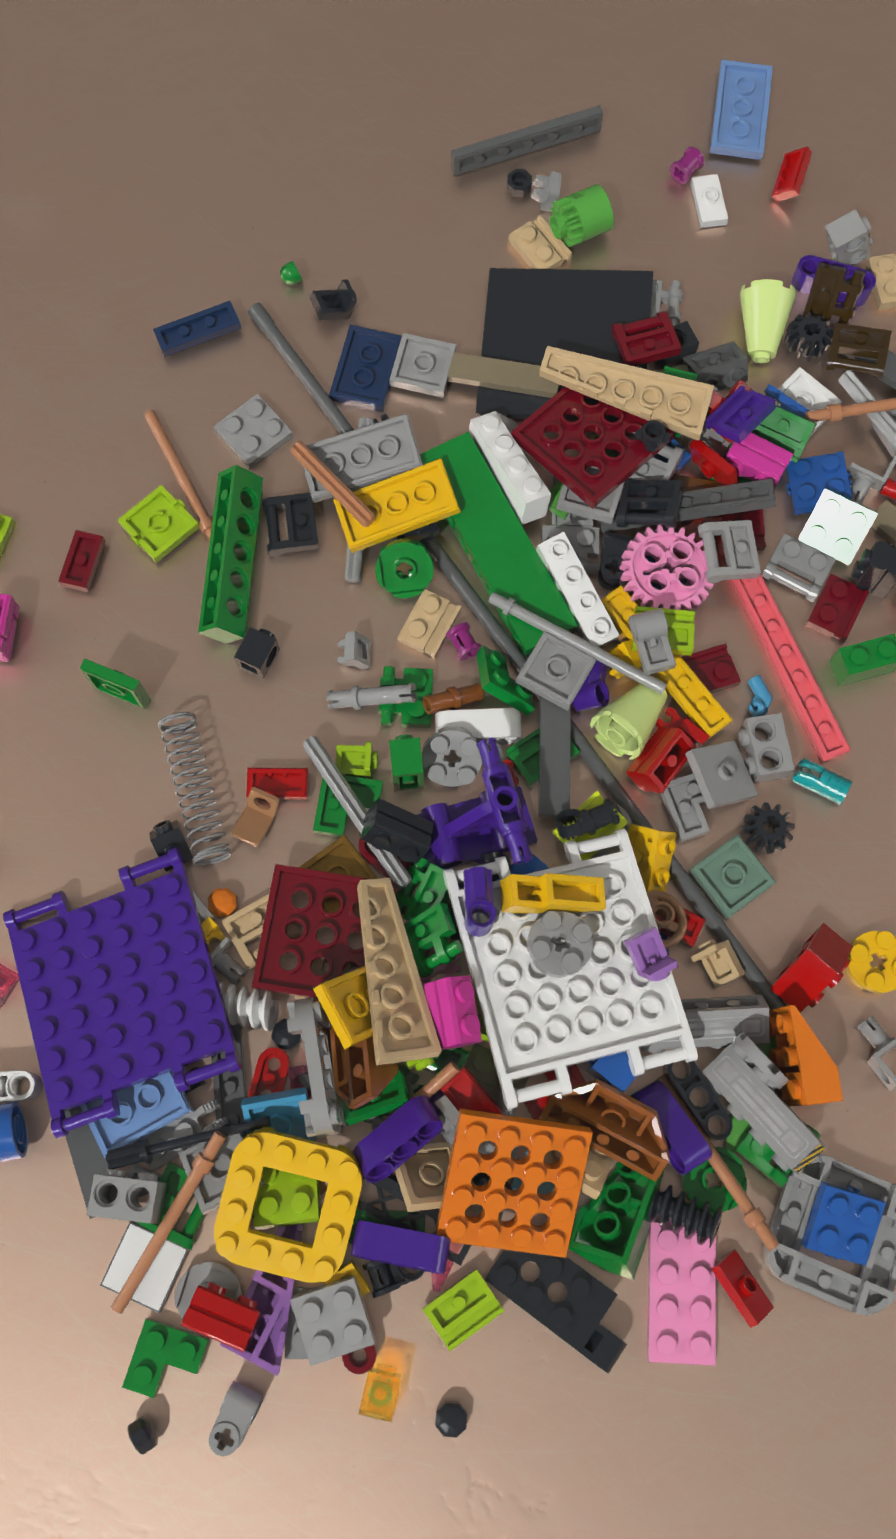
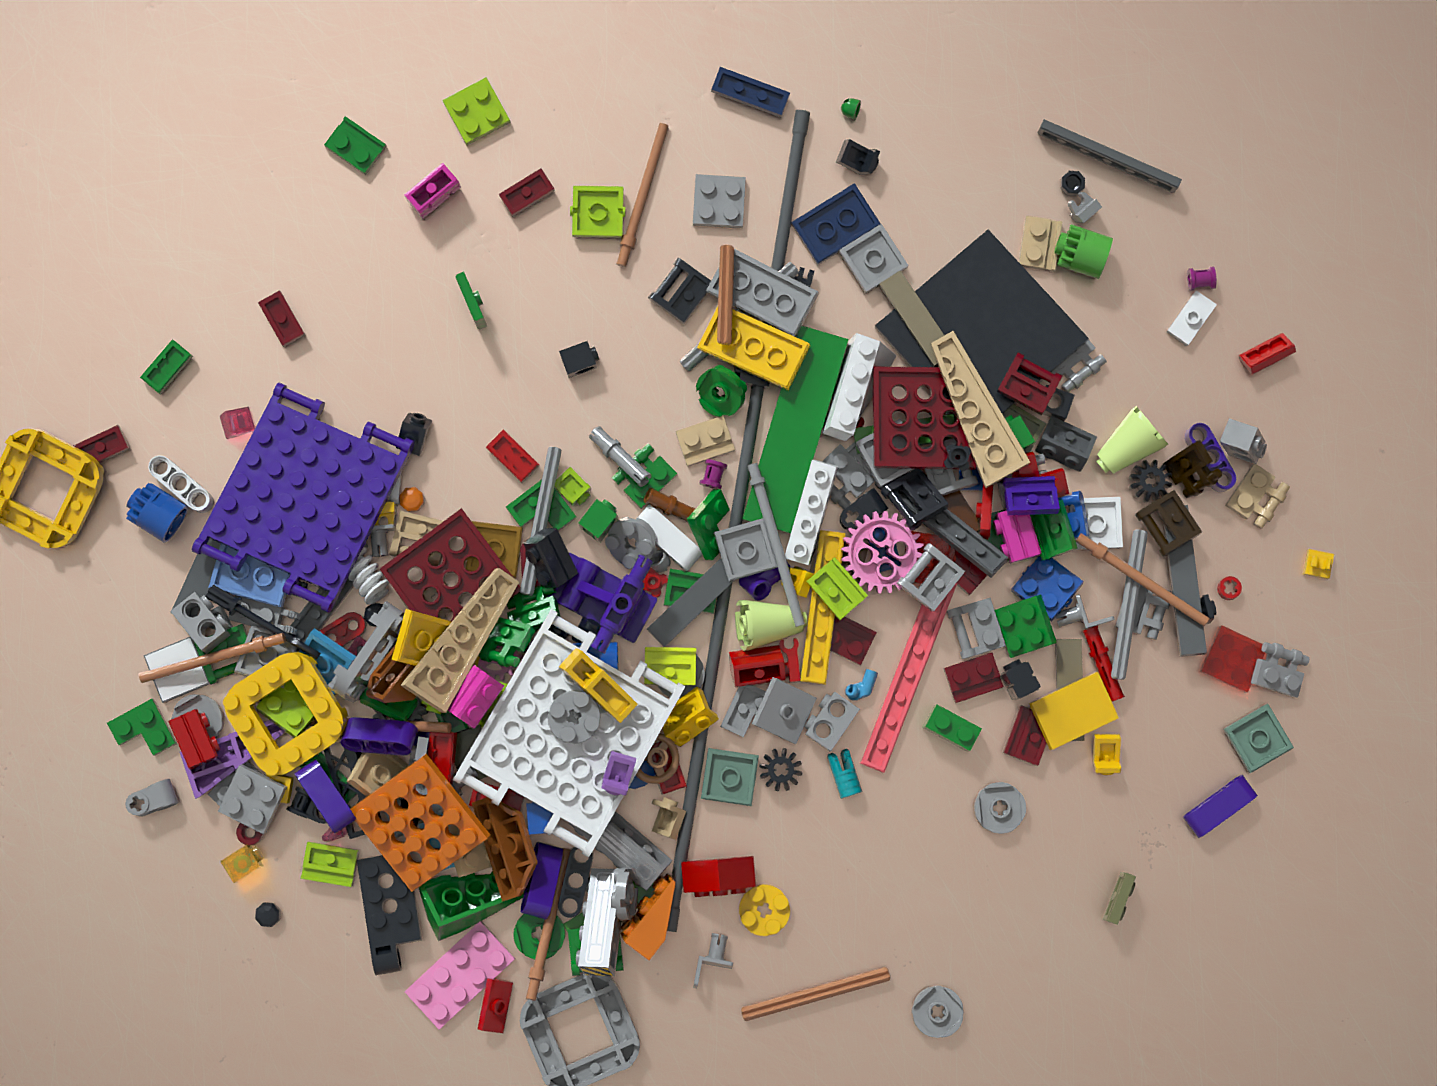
camera: 40 degrees right, 10 degrees up
black tile [127,1416,158,1455] -> none
light grey piece [157,712,232,866] -> none
green brick [198,465,263,644] -> none
medium nougat bracket [231,787,280,847] -> none
light grey tile [337,631,371,669] -> none
dark purple piece [463,867,496,937] -> none
black connector [555,798,620,840] -> none
light grey plate [628,608,676,676] -> none
black piece [647,1185,723,1247] -> none
medium blue plate [709,59,773,160] -> none
blue plate [801,1181,886,1266] -> none

